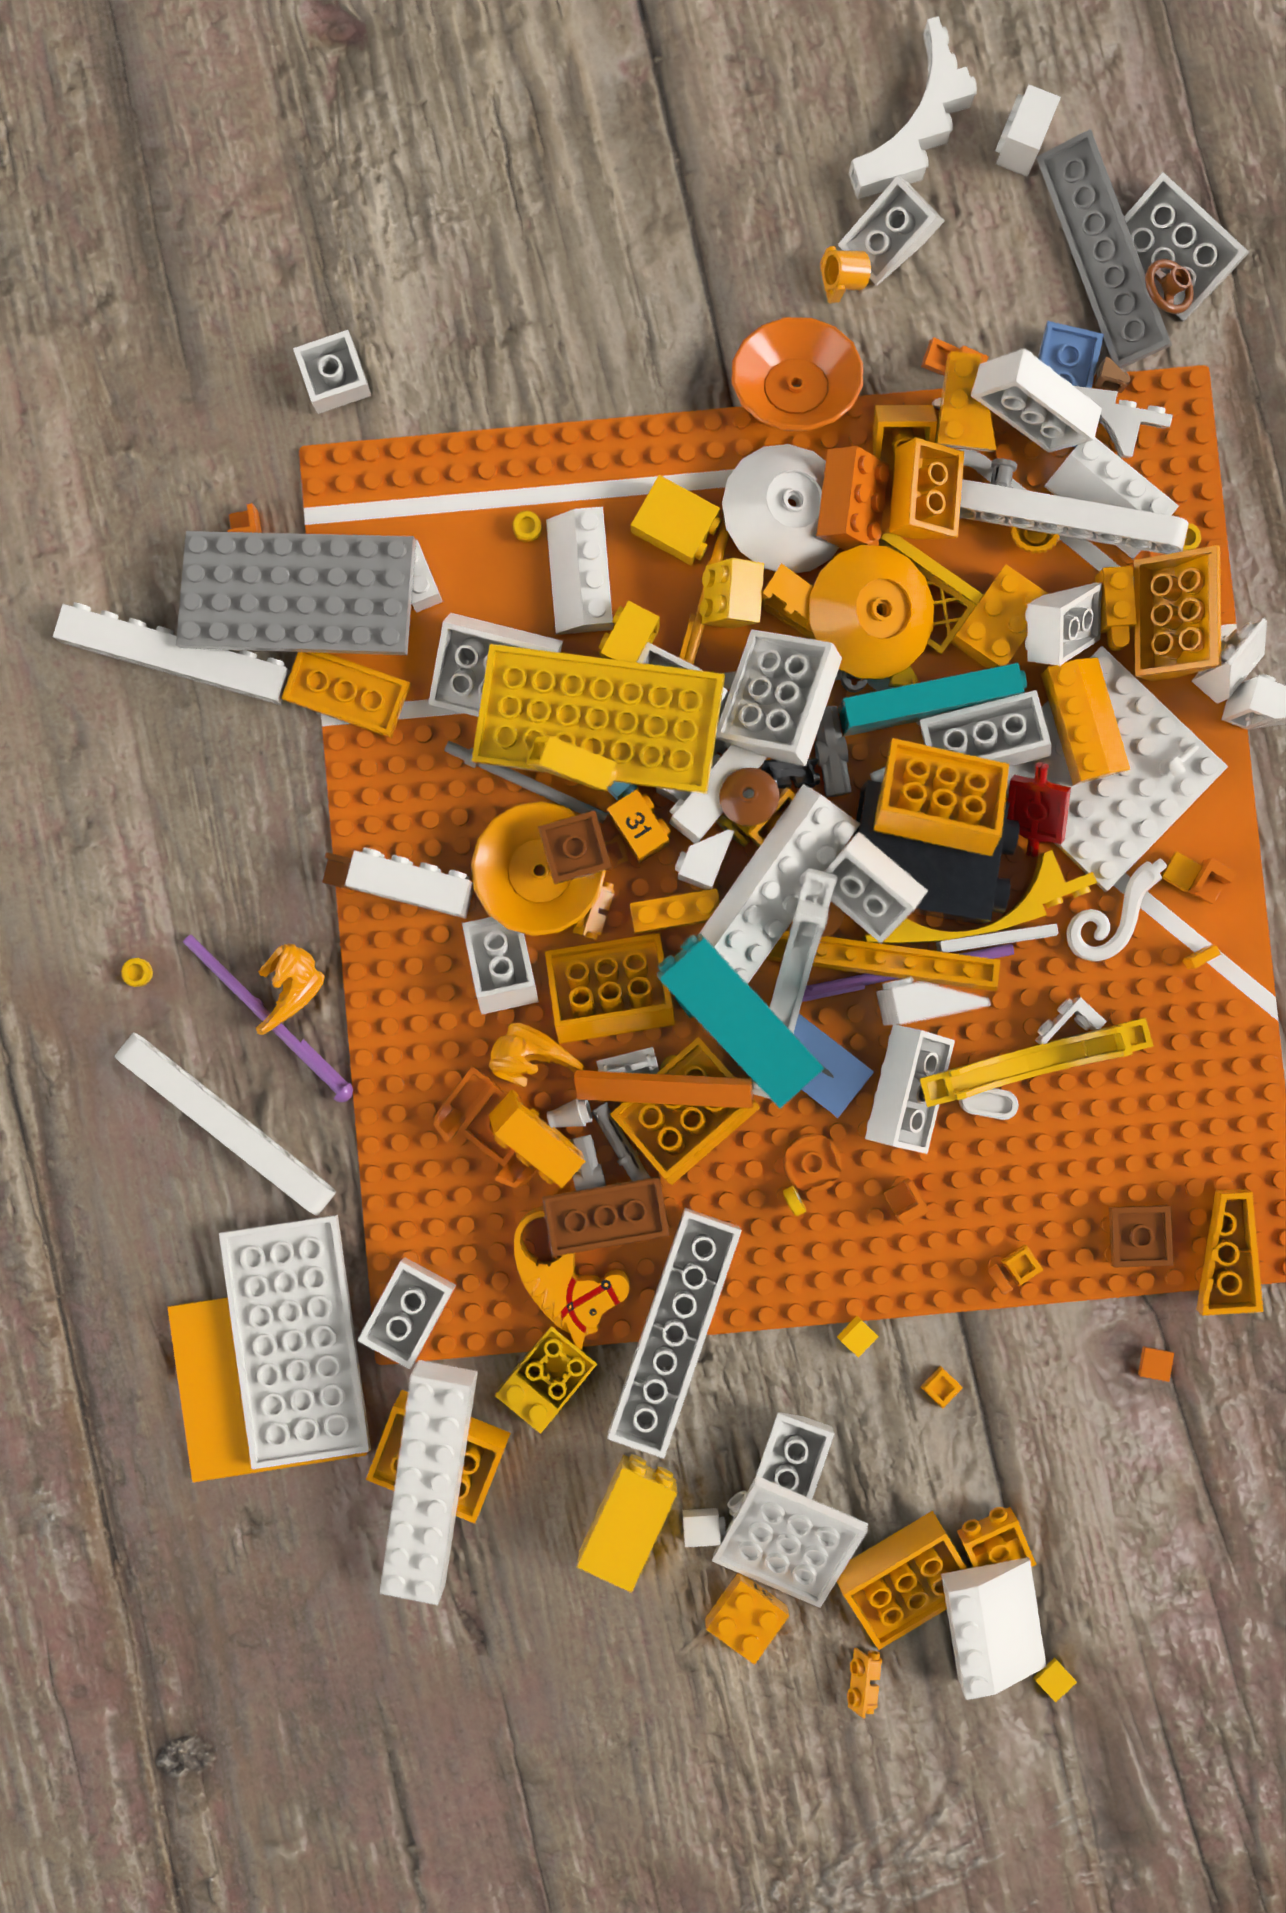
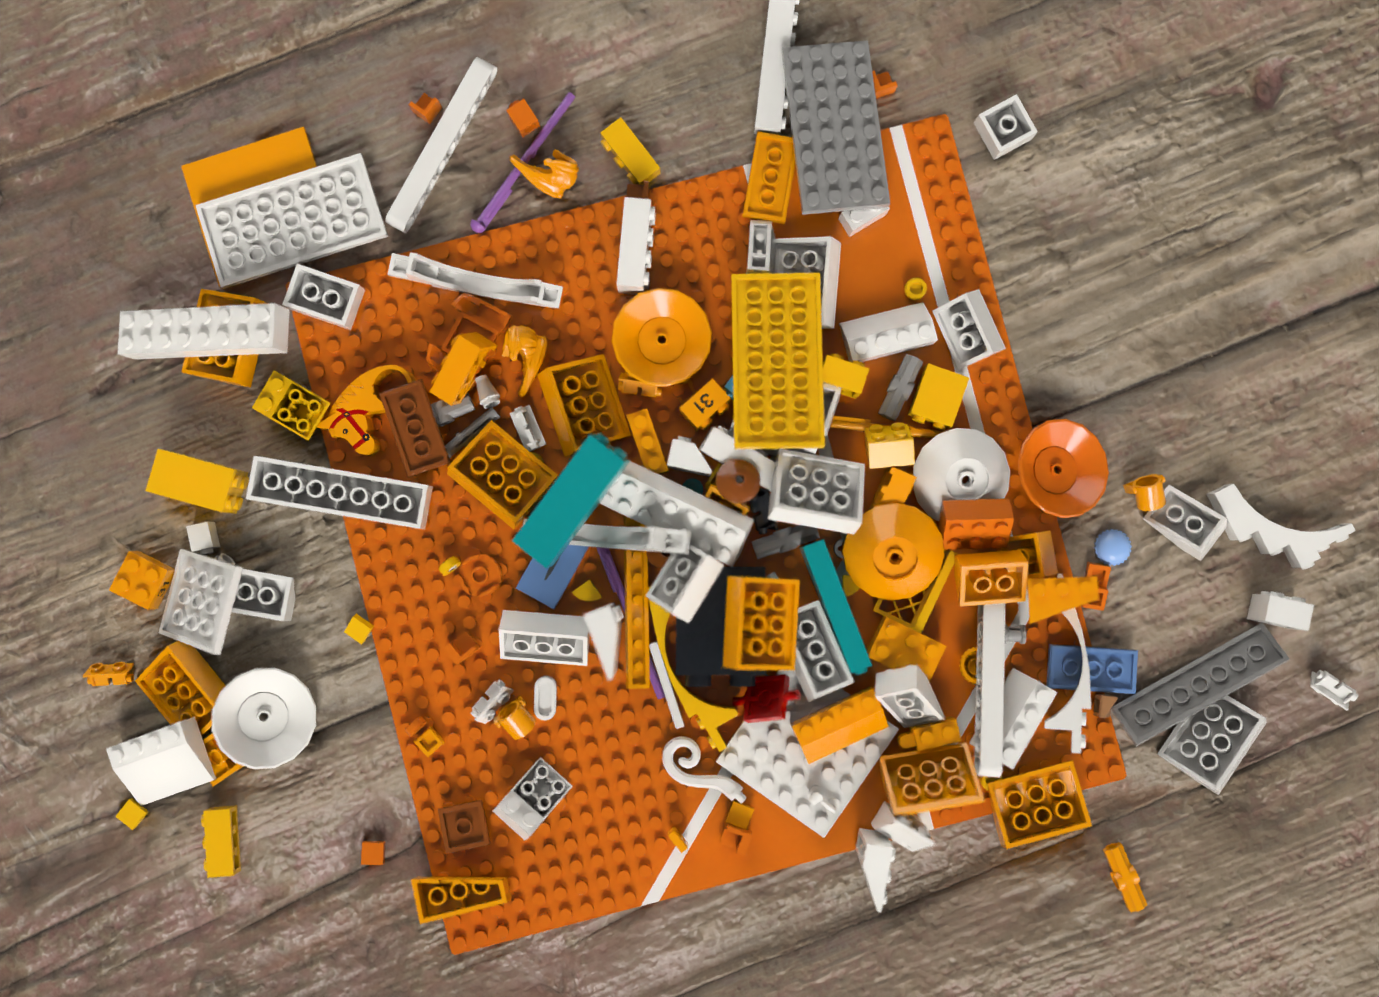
camera: 80 degrees right, 0 degrees up
yellow tile [121,958,153,987] -> none
light grey bar [444,741,608,824] -> none
white slope [462,917,539,1015] -> none
yellow slope [526,736,617,791] -> none
dark orange plate [538,810,612,885] -> none
orange tile [574,1070,754,1108] -> none
yellow slope [919,1018,1153,1107] -> none
light orange tile [920,1366,963,1409] -> none
white brick [971,349,1102,453] -> none
white bracket [1035,997,1107,1044] -> none
dark orange piece [1145,259,1194,314] -> none
none -> yellow brick [201,805,241,878]
none -> white dish [212,668,316,769]
none -> white slope [388,252,563,309]
none -> orange panel [408,93,443,124]
none -> white hinge [471,679,514,724]
none -> light orange piece [493,696,536,740]
none -> white slope [493,757,573,840]
none -> orange brick [506,98,540,138]
none -> yellow tile [572,579,602,601]
none -> yellow brick [600,117,661,185]
none -> teal tile [682,478,703,495]
none -> white slope [746,220,772,274]
none -> light grey piece [878,354,923,421]
none -> white slope [932,289,1006,370]
none -> light orange slope [987,760,1092,849]
none -> light blue hat [1094,529,1132,566]
none -> white hinge [1310,670,1358,710]

